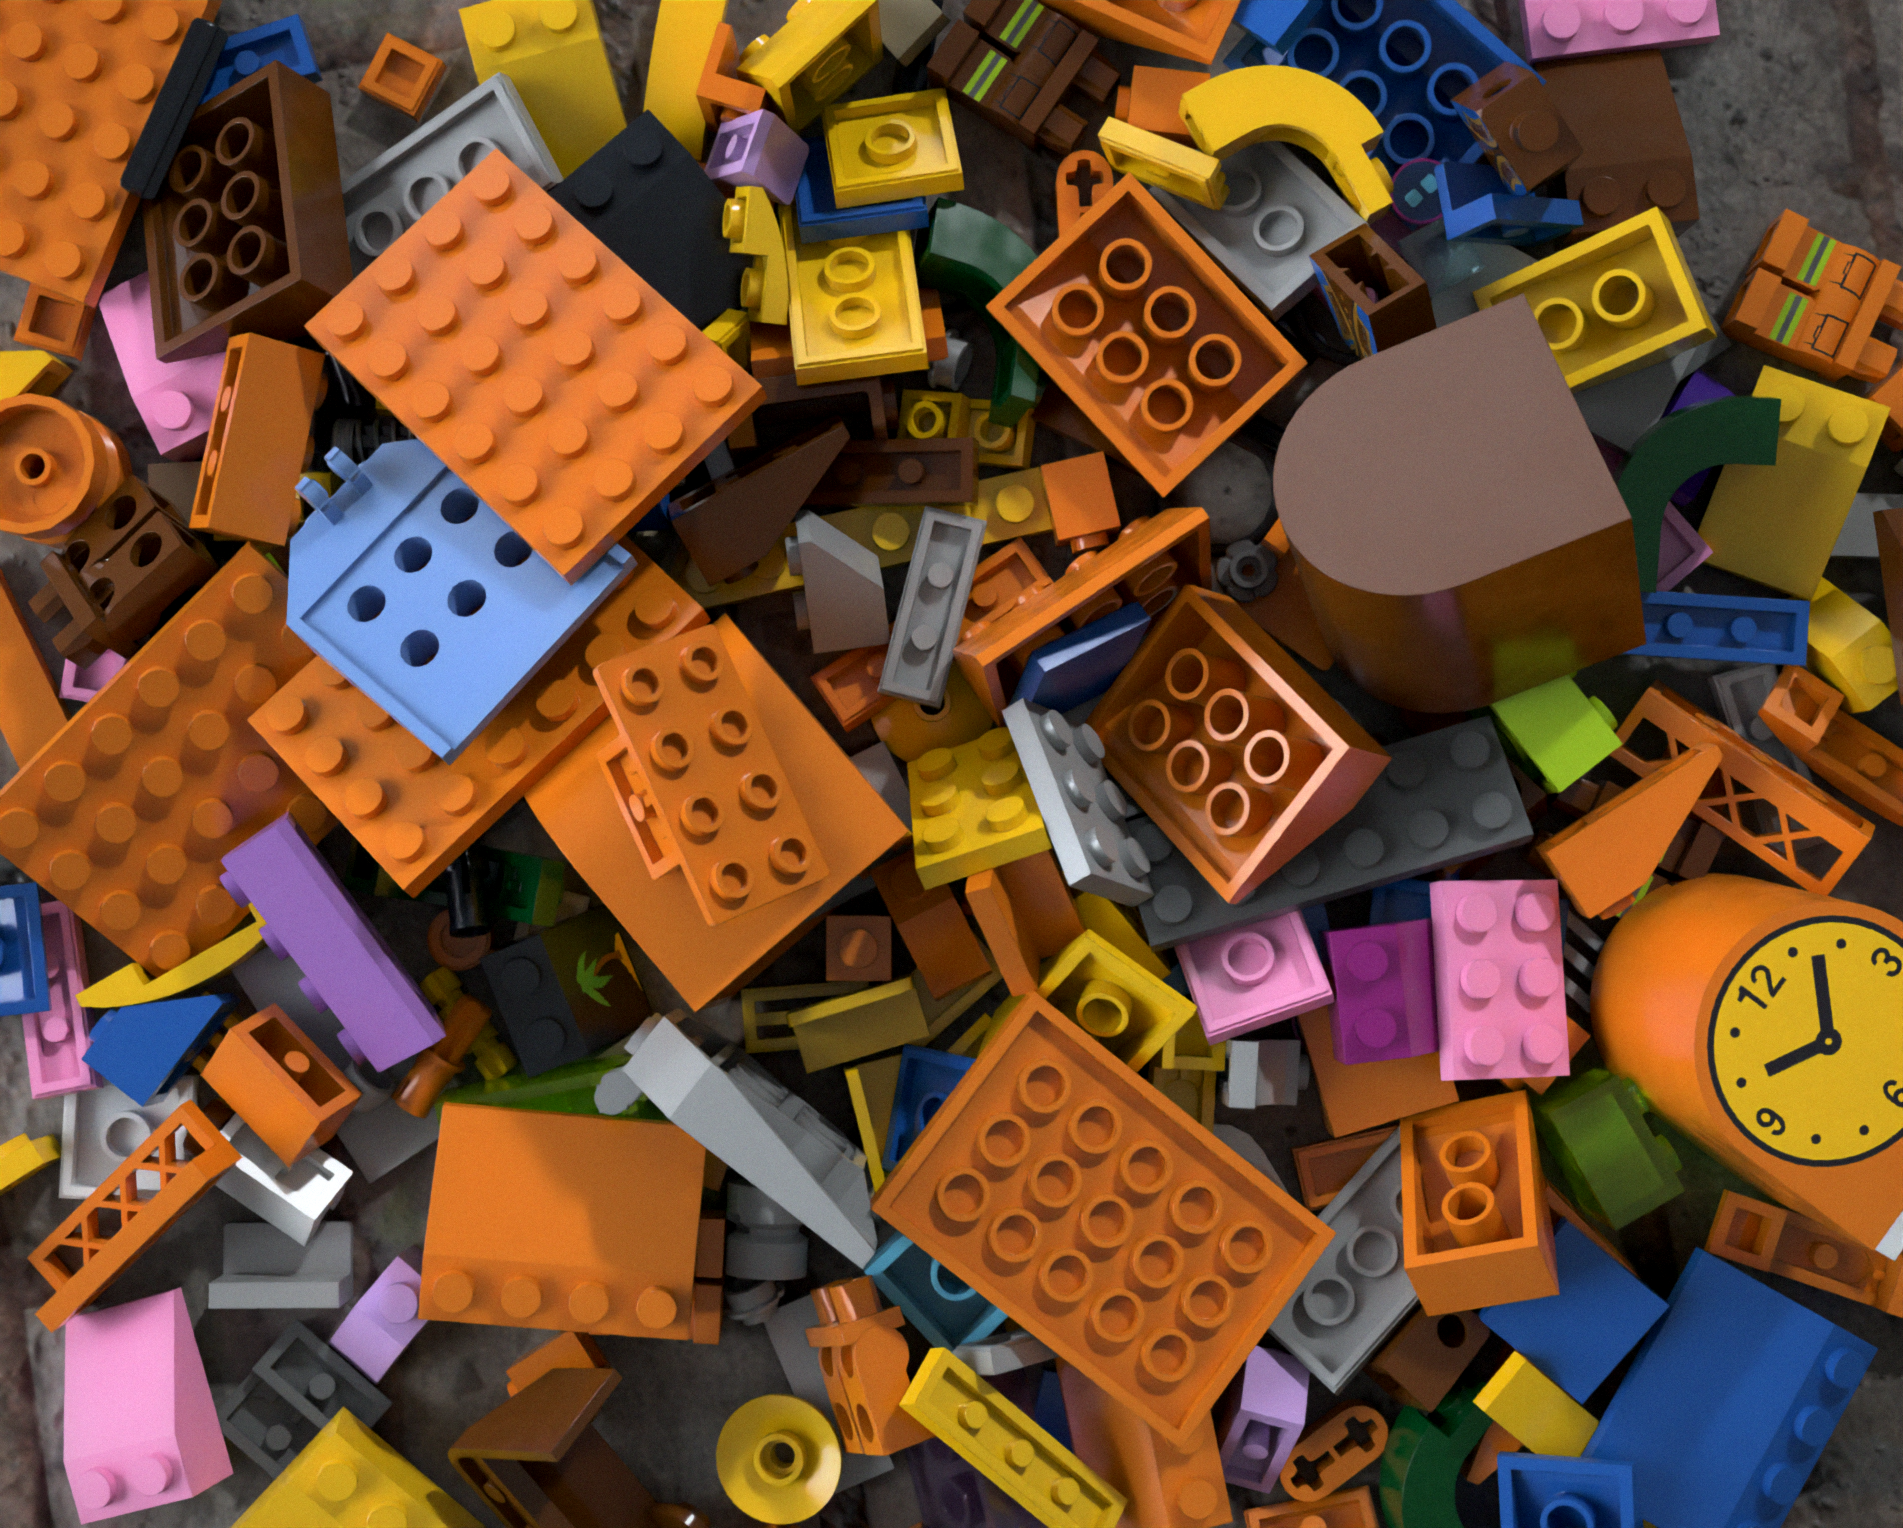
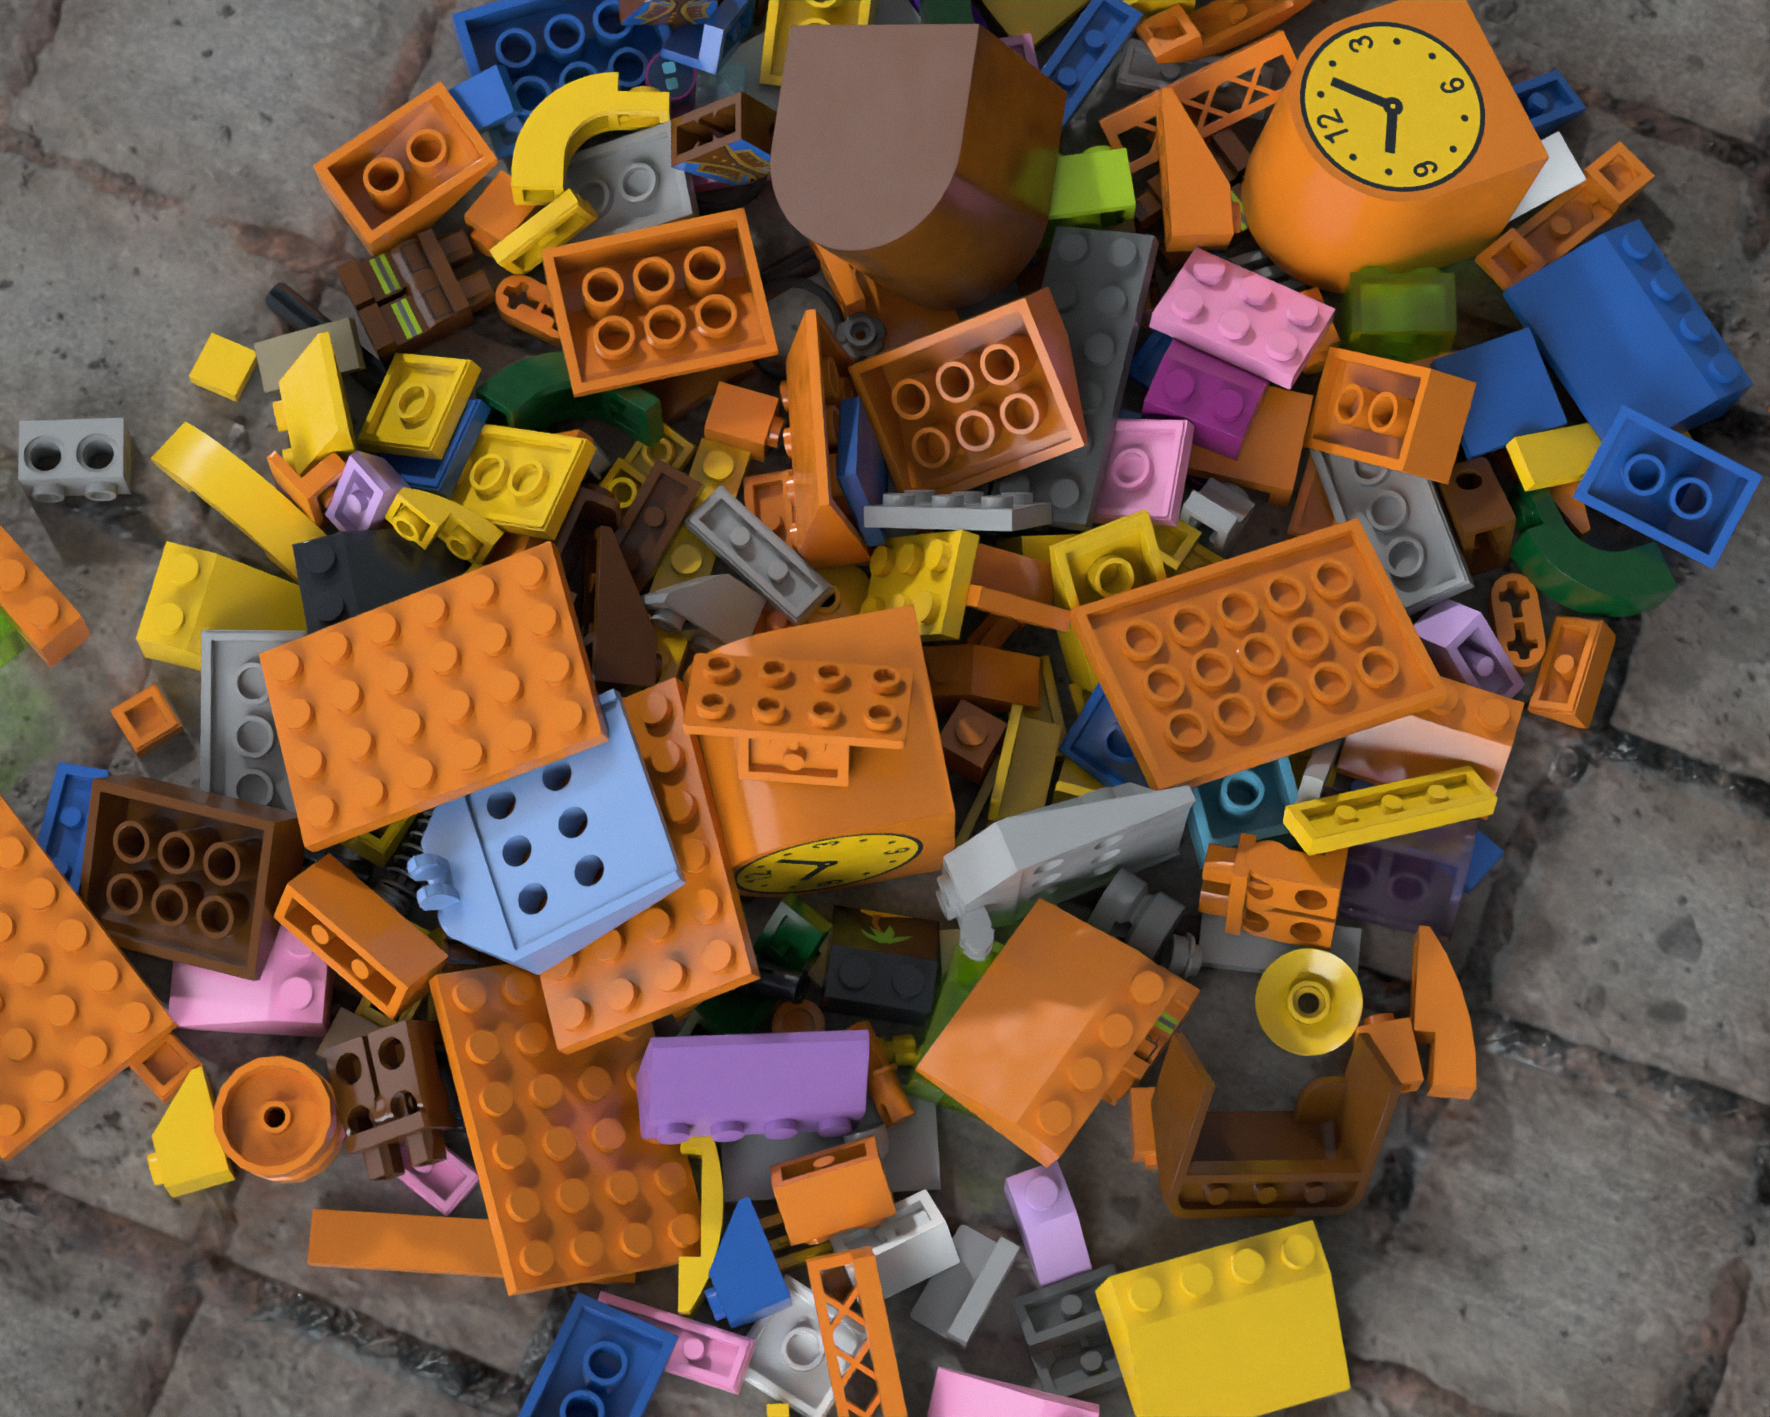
camera: 65 degrees left, 15 degrees down
black axle [120,18,228,201] -> none

